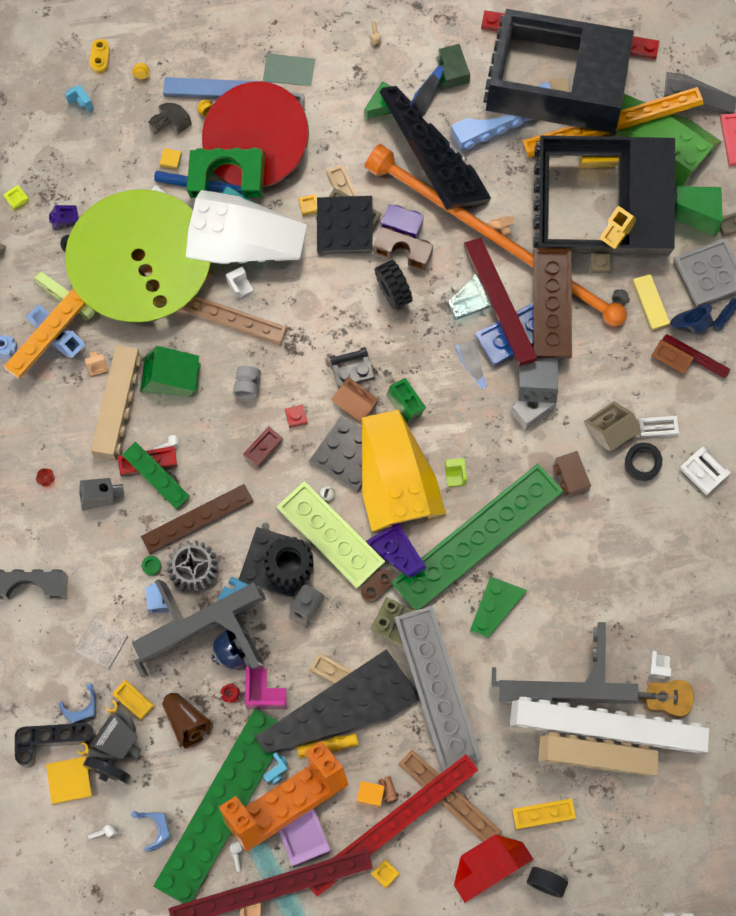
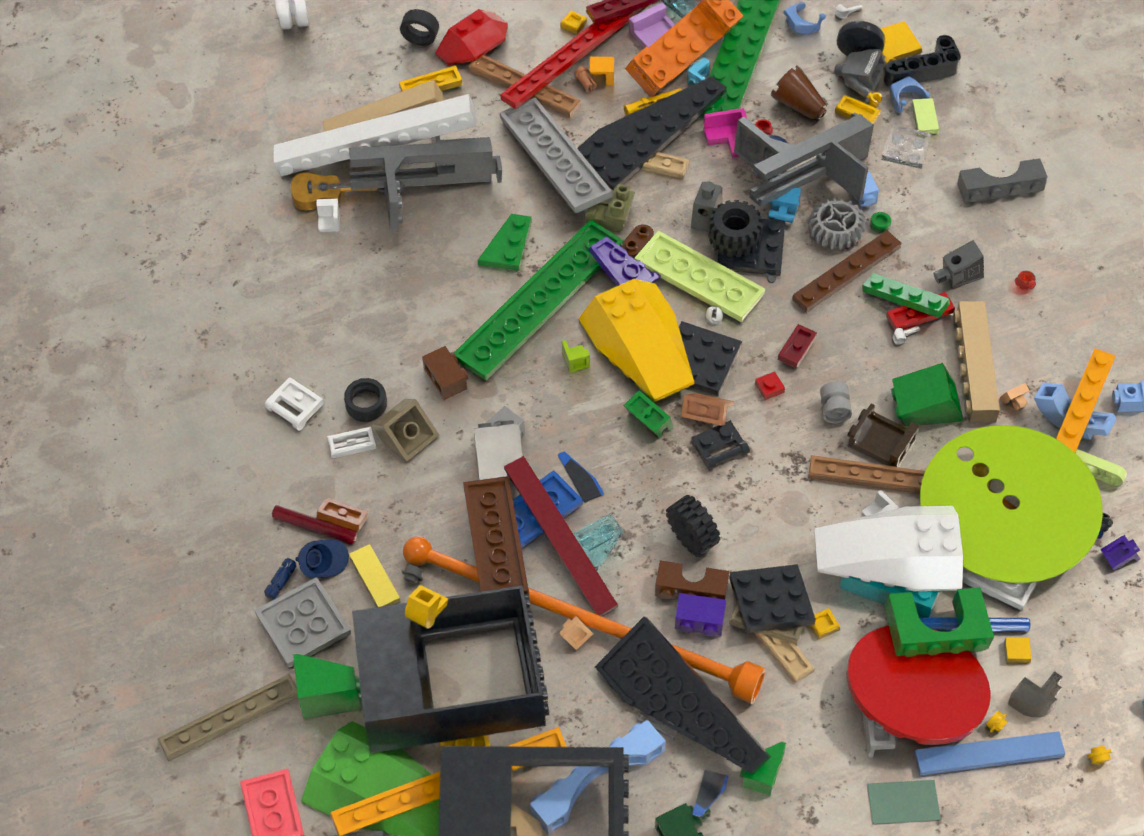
camera: 170 degrees right, 15 degrees down
none -> dark brown panel [847,403,919,467]
none -> yellowish green tile [912,98,939,135]

